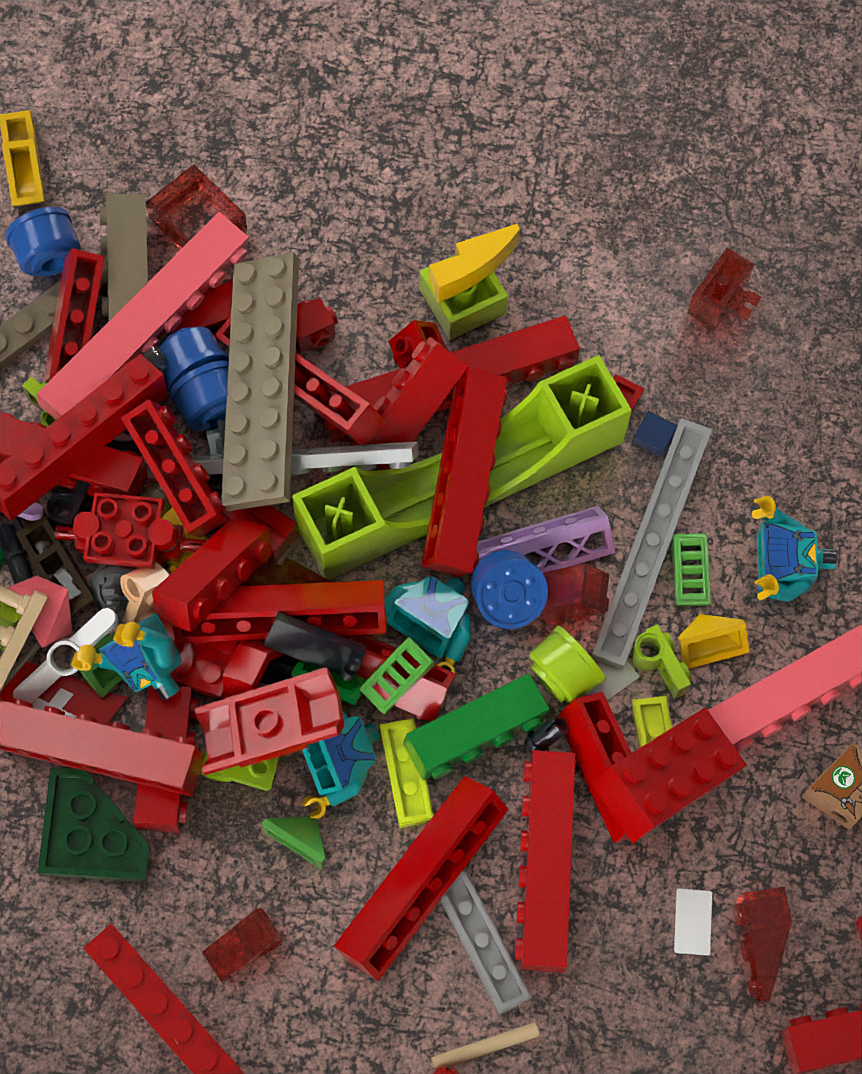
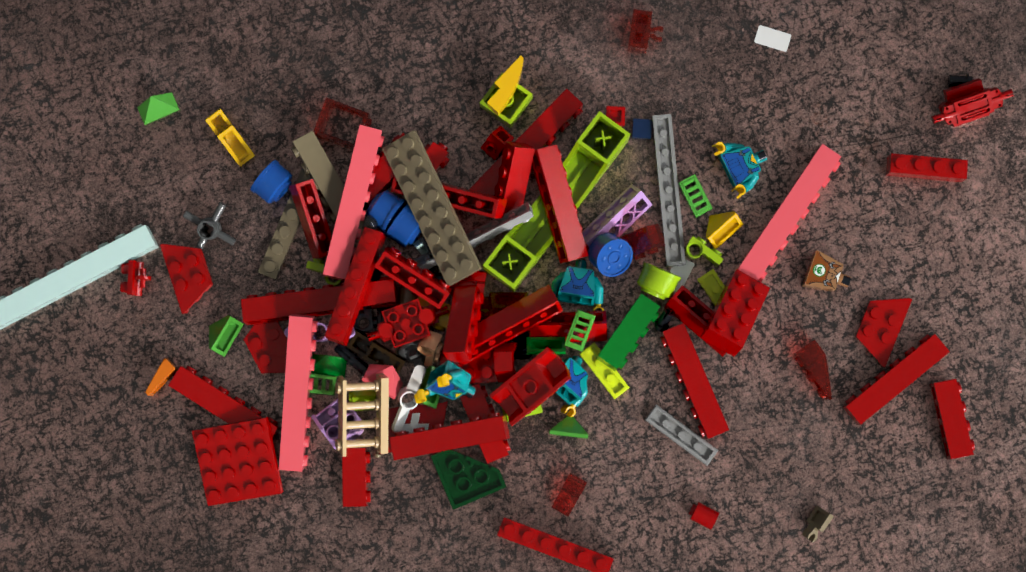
camera: 20 degrees left, 15 degrees up
black hinge [264,612,367,681] -> none
red brick [333,776,509,981] -> none
tan bar [431,1022,540,1071] -> none
white sticker [674,889,712,956] -> none

